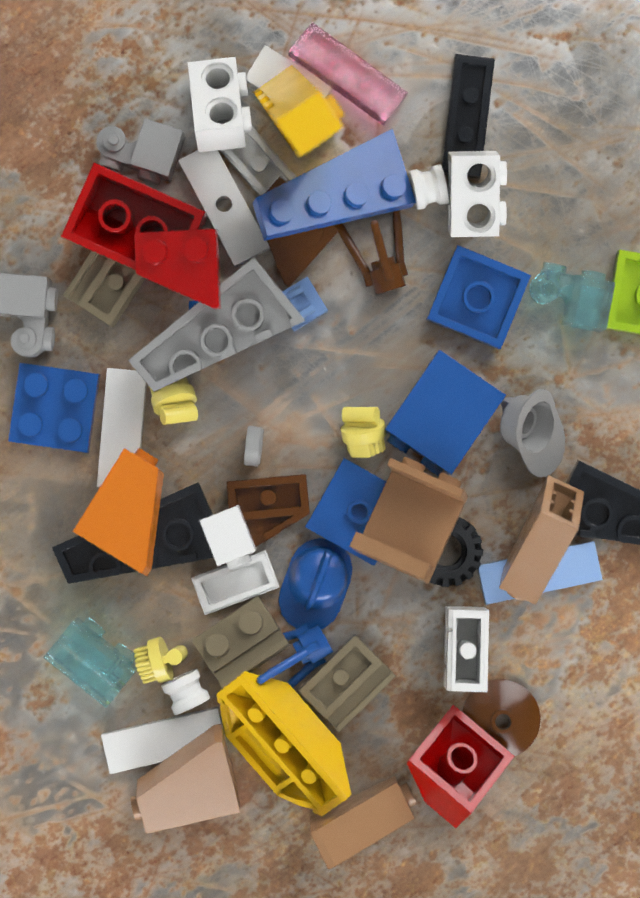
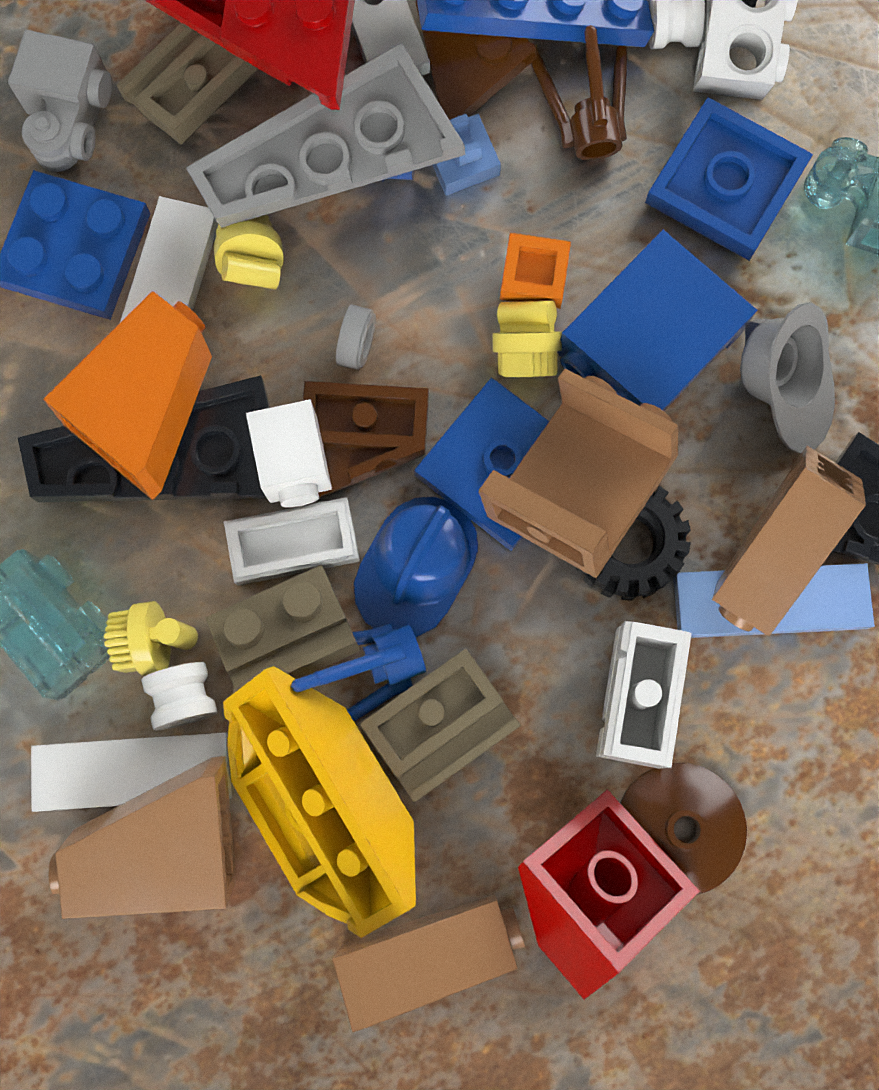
camera: 10 degrees right, 10 degrees down
none -> orange tile [500,233,571,309]

